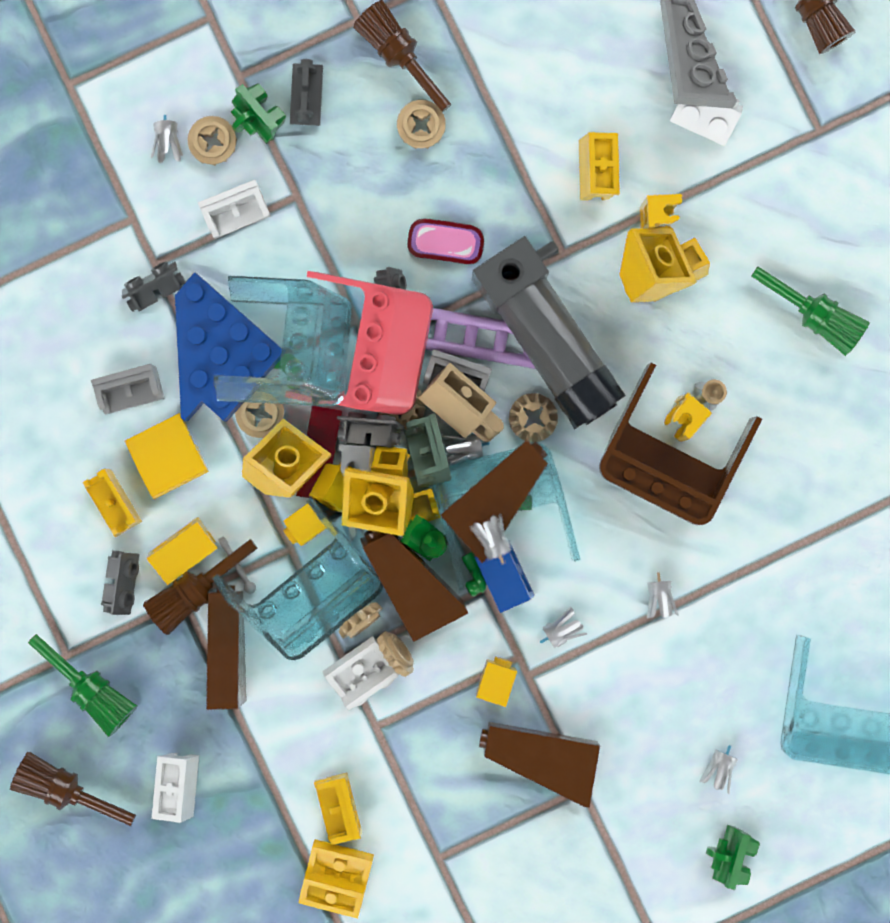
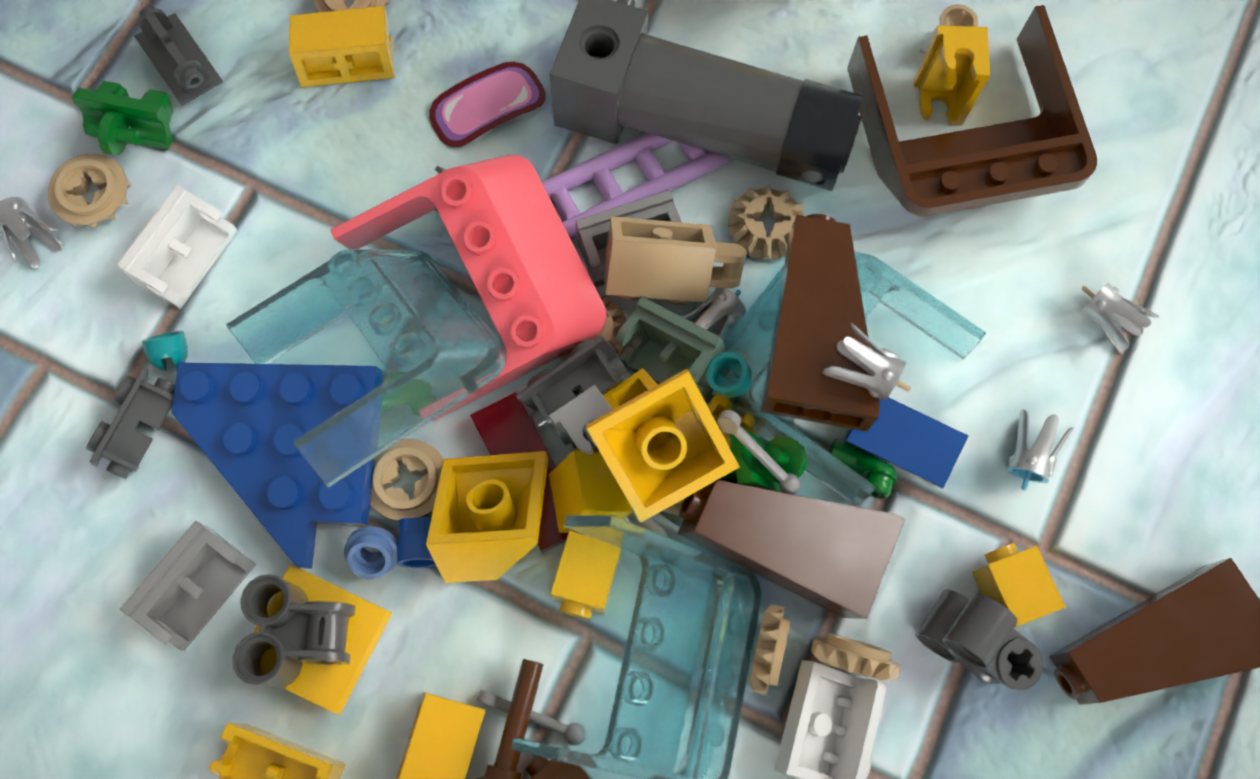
camera: 40 degrees left, 15 degrees down
none -> teal hinge [141,331,188,371]
none -> dark grey piece [233,574,356,690]
none -> yellow hinge [289,6,395,88]
none -> medium blue plate [344,526,397,579]
none -> blue hose [397,516,436,568]
none -> teal hinge [706,352,752,398]
none -> light grey hinge [717,410,800,494]
none -> dark grey piece [915,589,1043,690]

